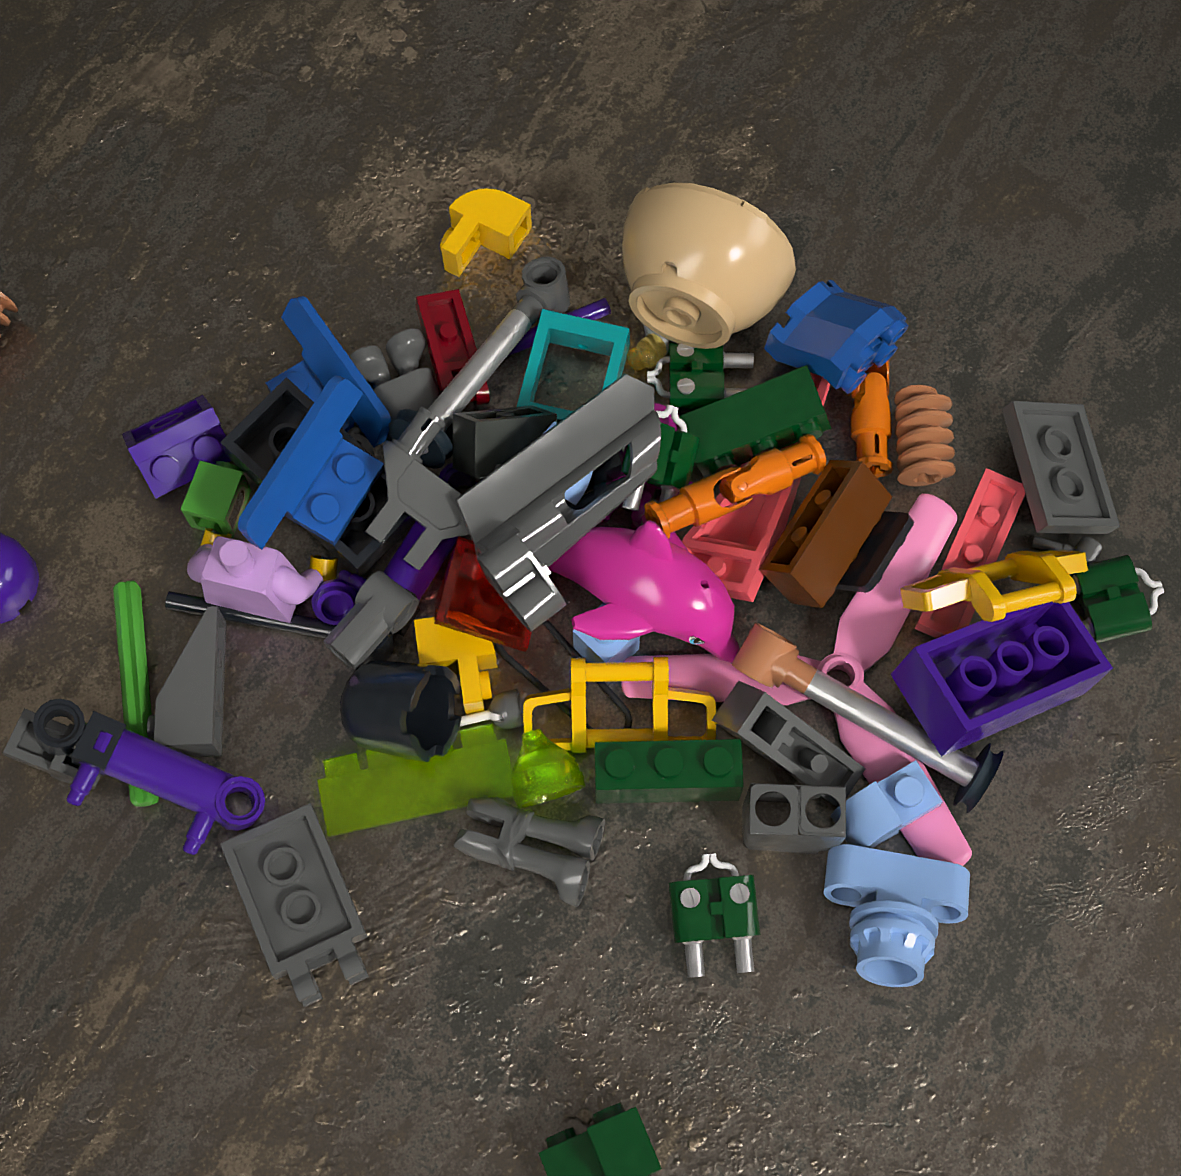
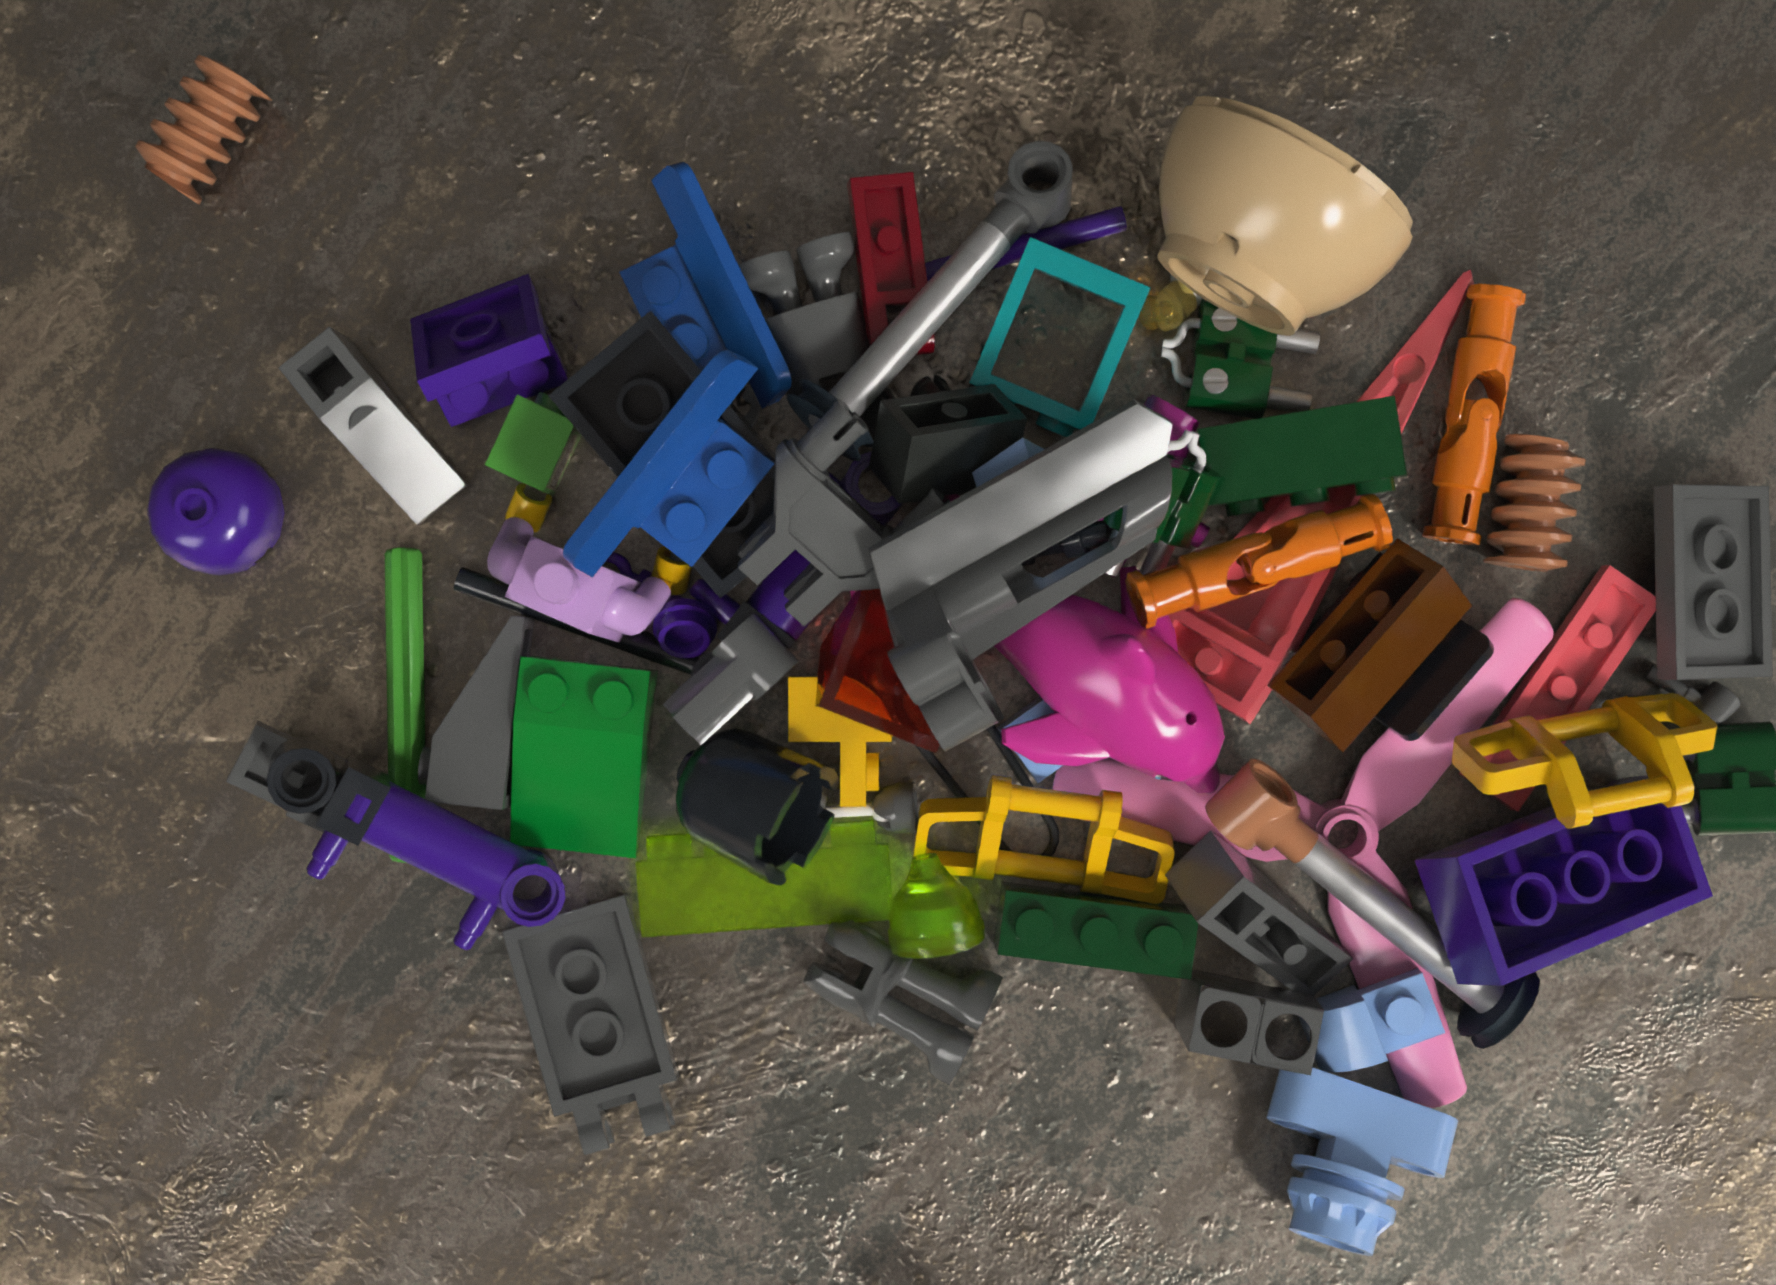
camera: 10 degrees right, 20 degrees up
yellow brick [440,189,532,277] -> none
dark green piece [669,853,760,978] -> none
blue brick [764,280,909,394] -> none
none -> slope [278,327,468,525]
none -> green slope [510,656,658,859]

